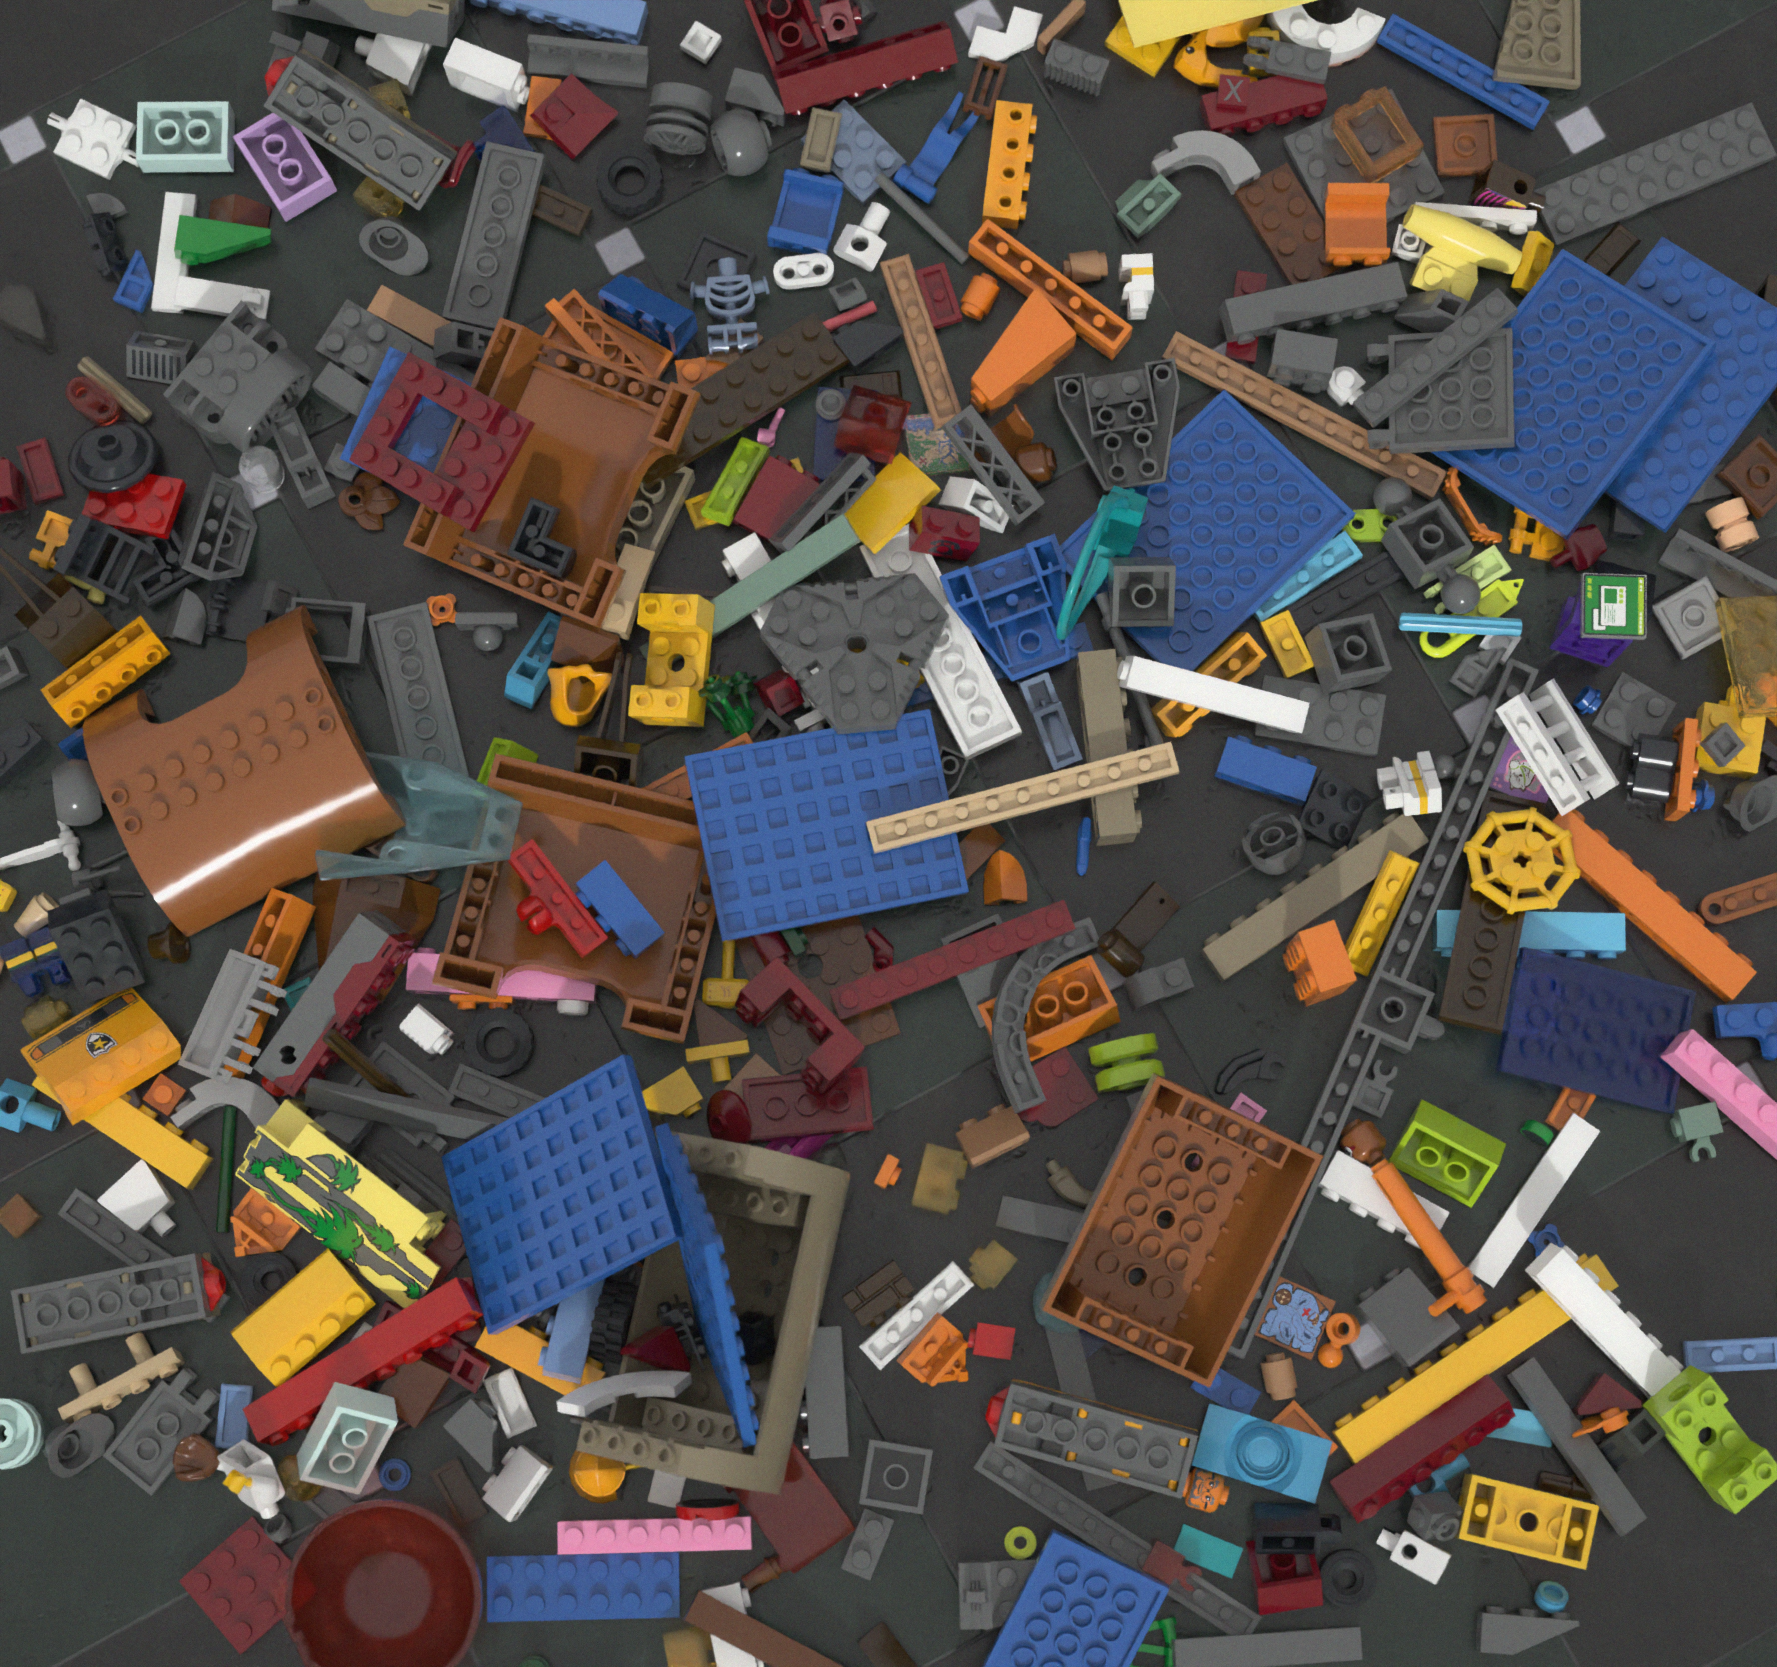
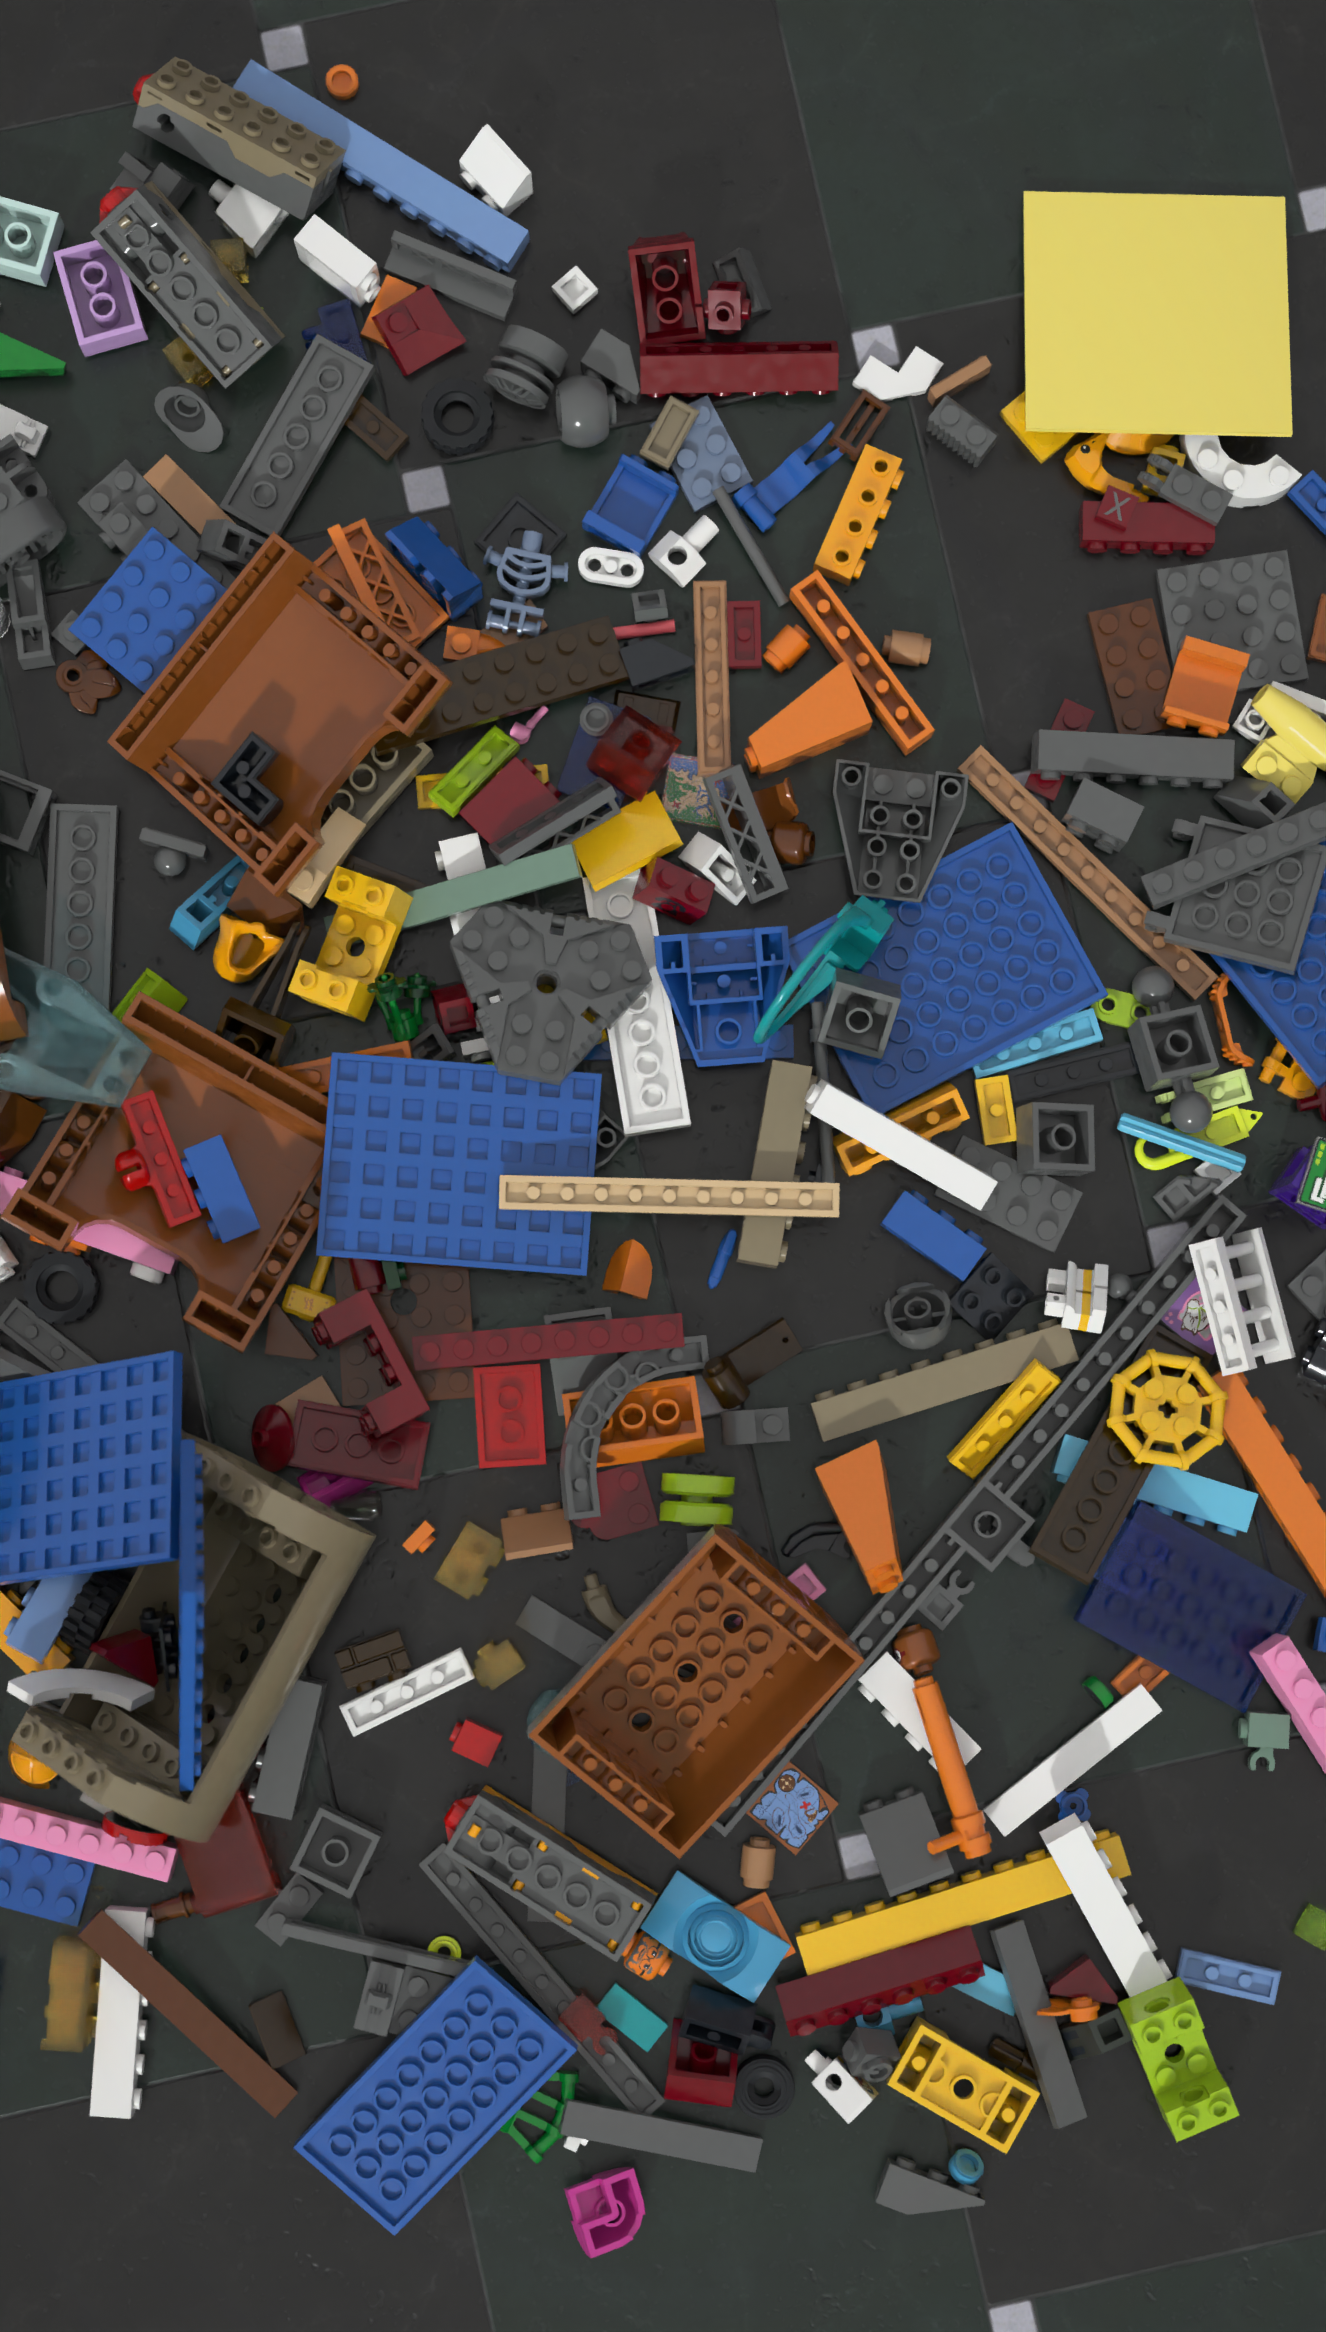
camera: 10 degrees right, 5 degrees up
reddish brown slope [208,194,272,229] -> none
dark grey brick [312,361,370,420] -> none
dark red piece [349,352,535,532] -> none
dark red piece [426,129,476,188] -> none
orange plate [426,593,457,626] -> none
yellow slope [642,1066,704,1118] -> none
yellow tile [685,1040,751,1083] -> none
black brick [735,1311,775,1365] -> none
dark red arm [864,927,894,972] -> none
orange slope [896,1312,968,1386] -> none
reddish brown slope [959,824,1006,880] -> none
sand blue slope [1016,670,1082,770] -> none
sand green slope [1115,173,1181,238] -> none
white hips [1118,253,1154,320] -> none
light grey arch [1150,131,1261,195] -> none
blue plate [1189,1368,1261,1415] -> none
orange brick [1282,920,1357,1007] -> none
orange plate [1318,1313,1360,1368] -> none
white plate [1327,366,1366,408] -> none
clear orange window [1330,86,1424,183] -> none
lime slope [1388,1099,1506,1208] -> none
blue plate [1573,685,1602,714] -> none
none -> dark grey tile [281,1918,470,1976]
none -> red plate [473,1364,547,1469]
none -> orange slope [815,1440,904,1595]

